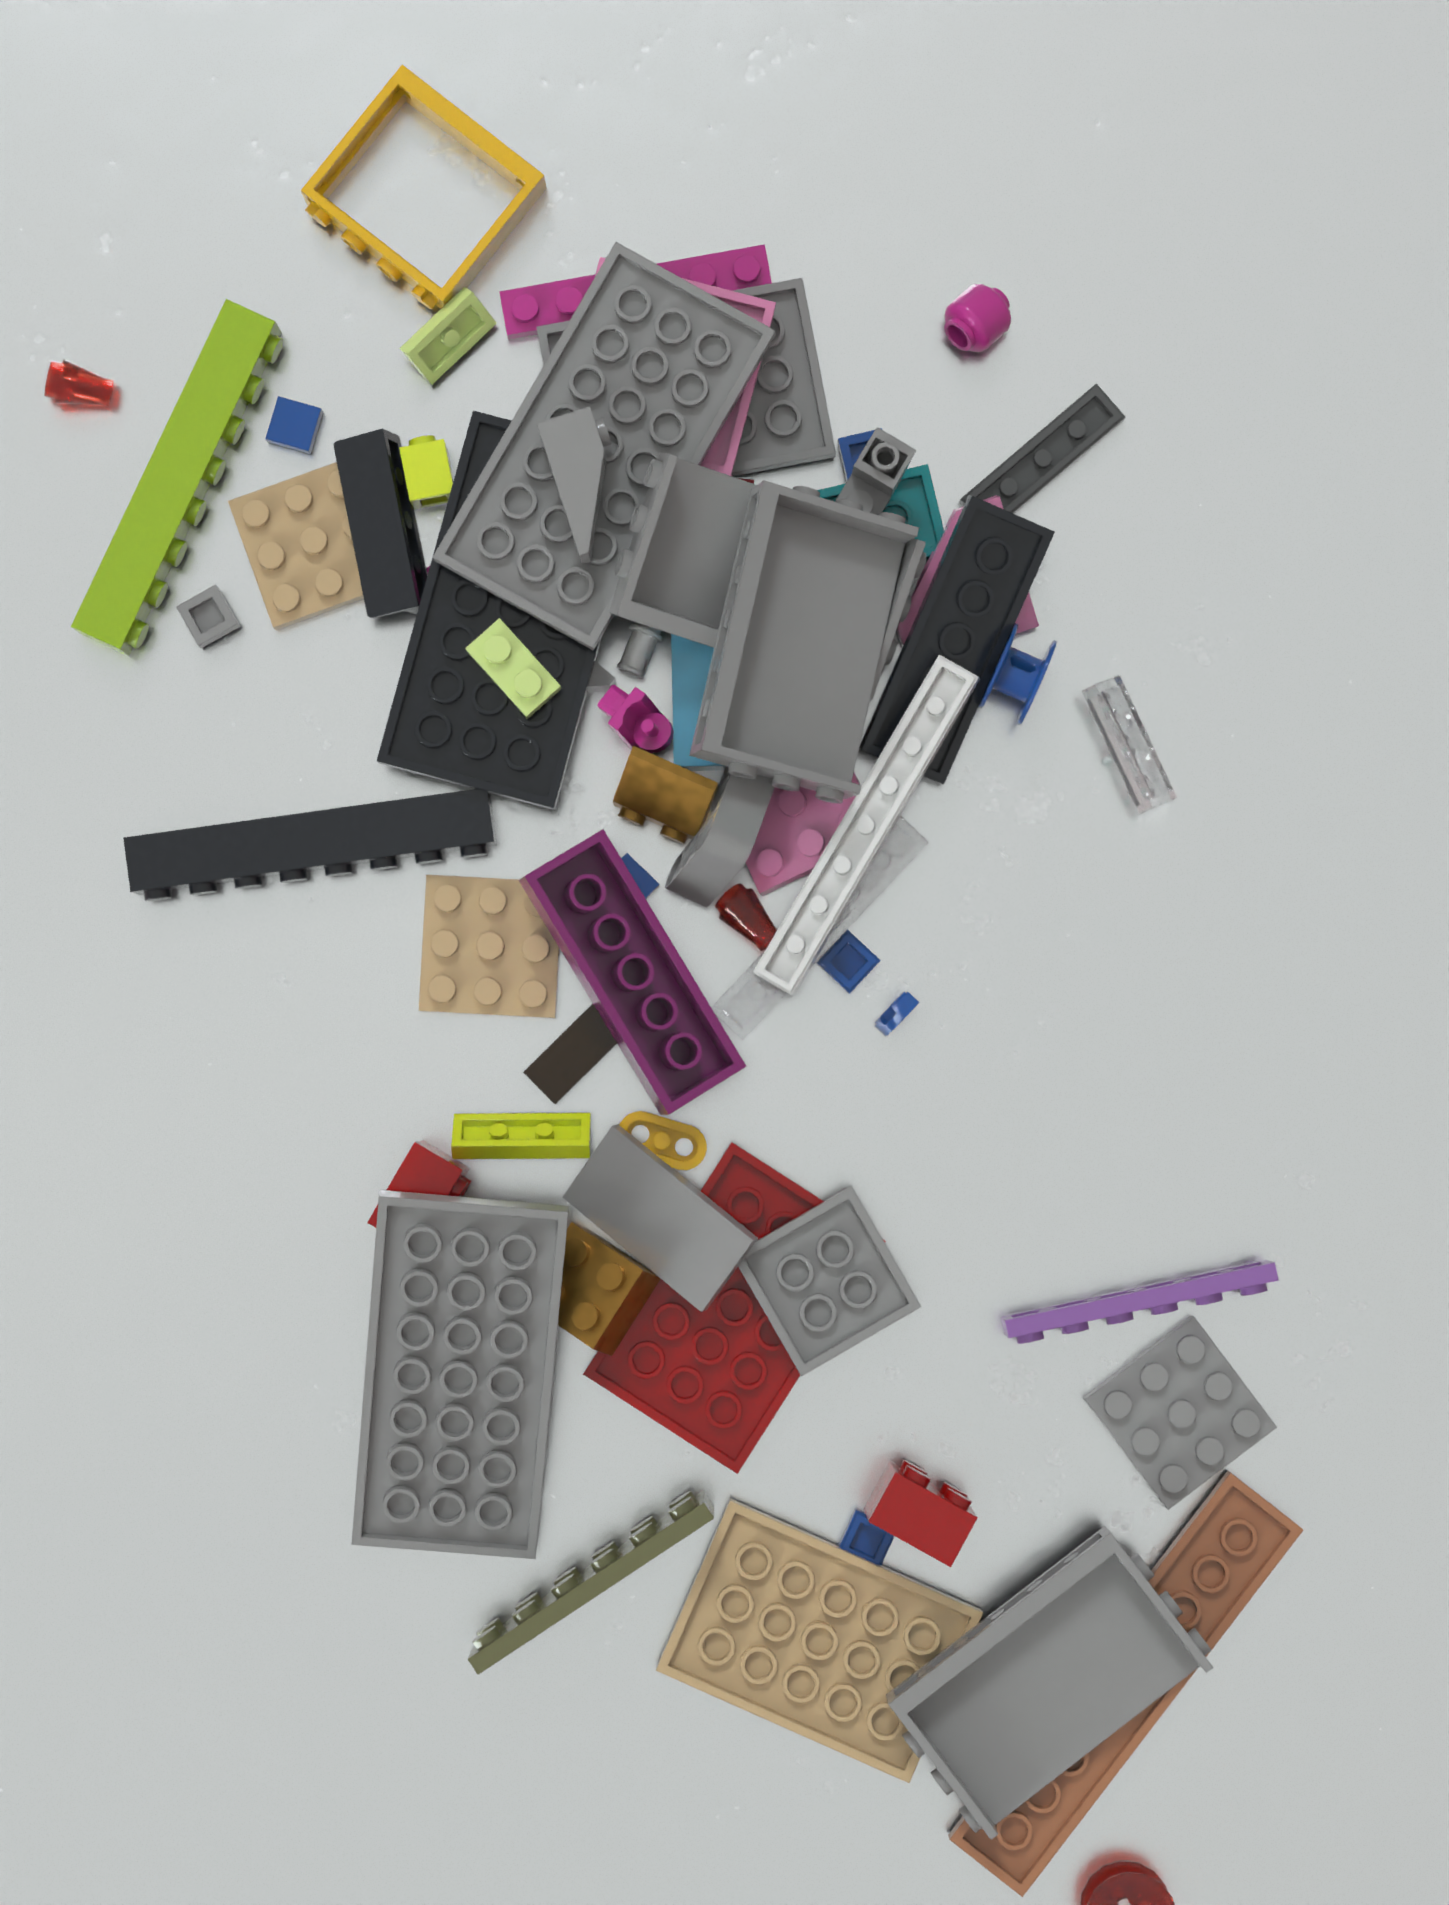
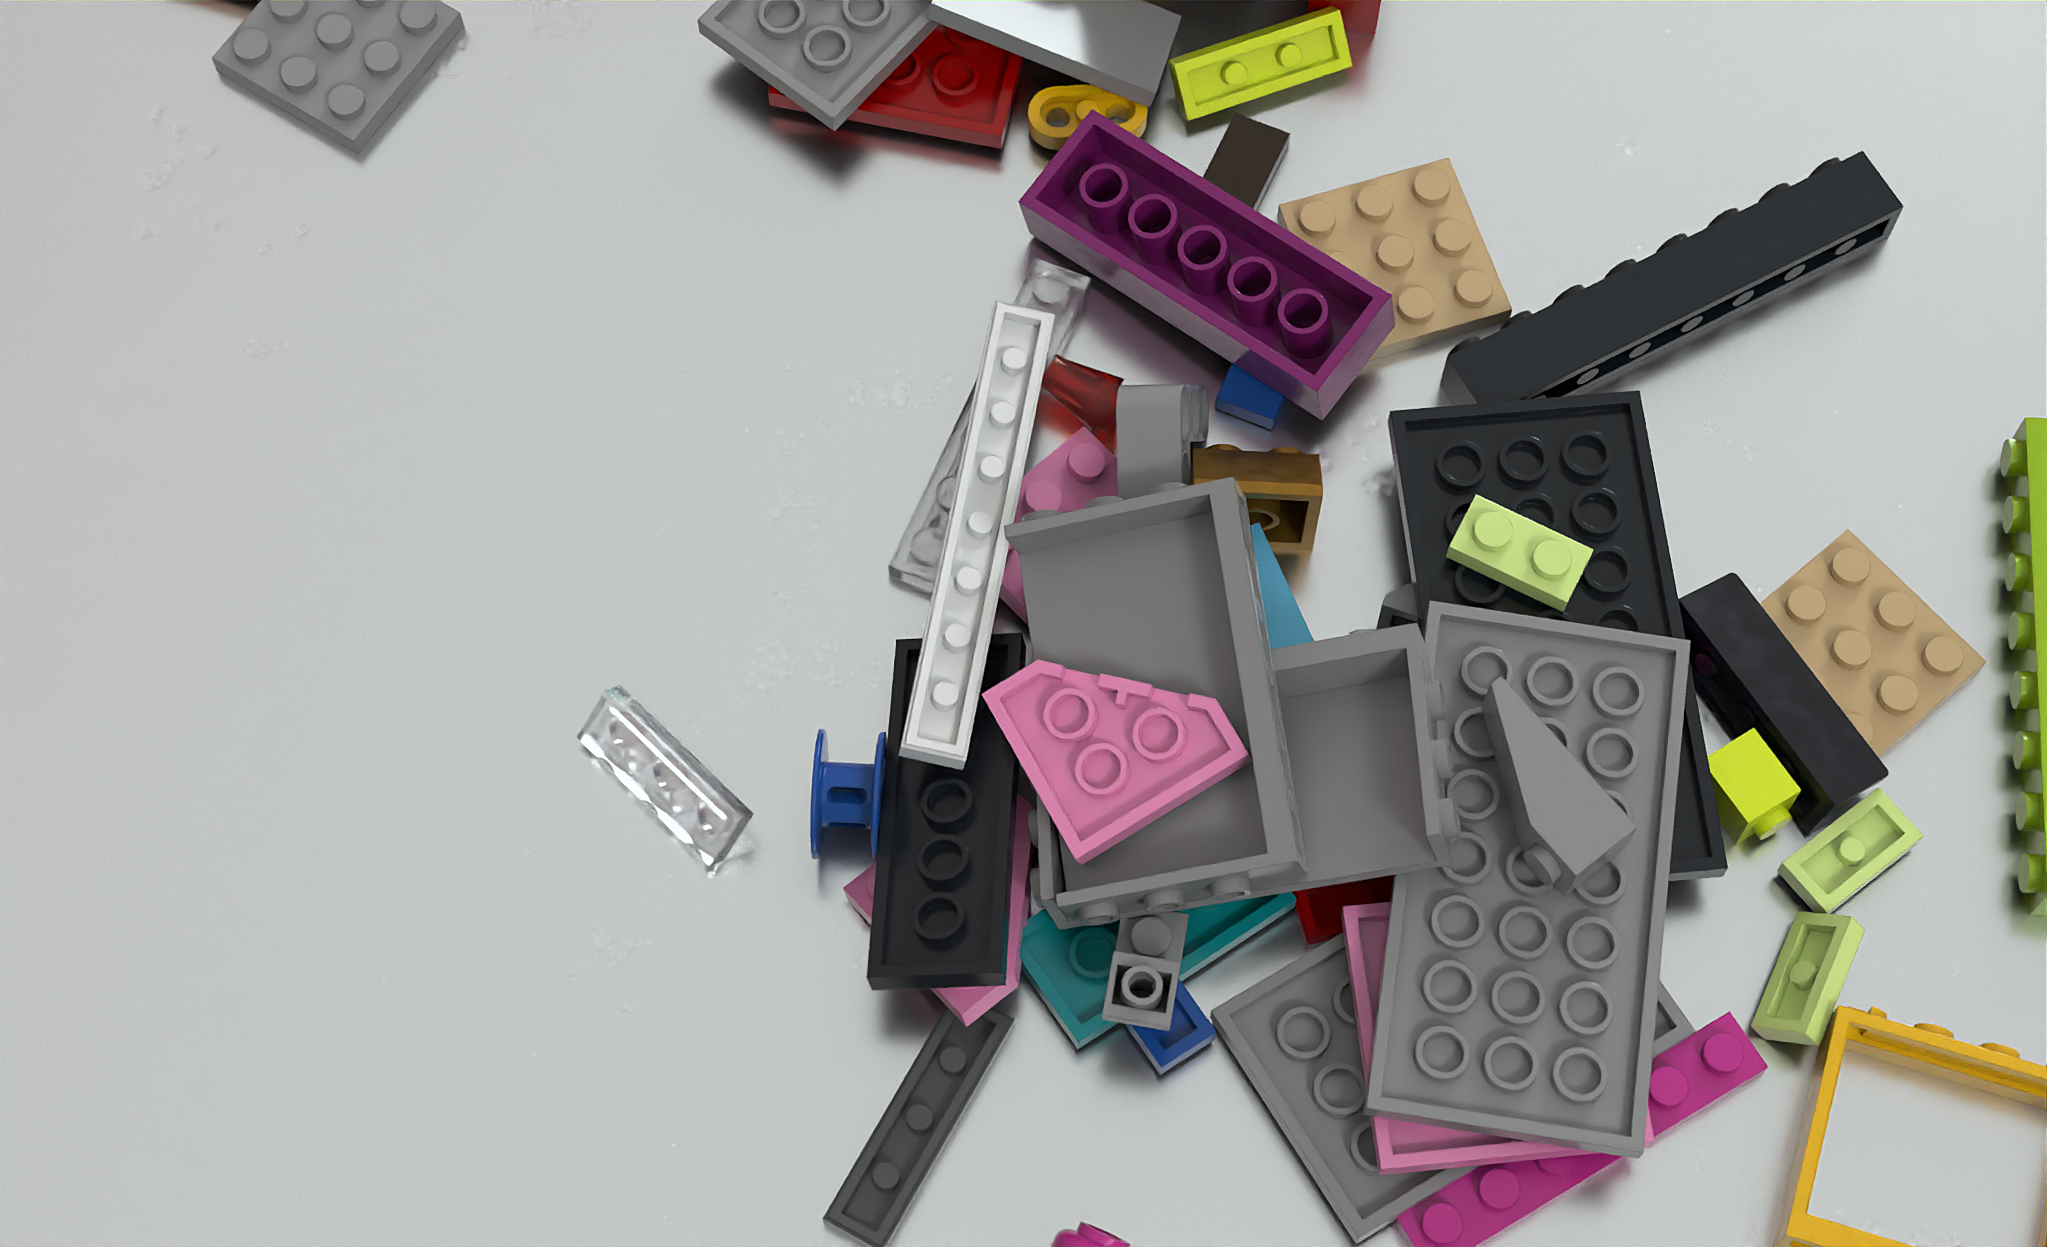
camera: 165 degrees right, 20 degrees down
light grey plate [176,584,240,648] -> none
blue tile [265,396,323,455] -> none
dark pink hips [597,684,674,753] -> none
blue tile [816,930,881,994] -> none
blue tile [875,992,919,1037] -> none
medium lavender plate [1001,1260,1279,1344] -> none
none -> bright pink plate [982,660,1253,865]
none -> yellowish green plate [1777,787,1924,914]

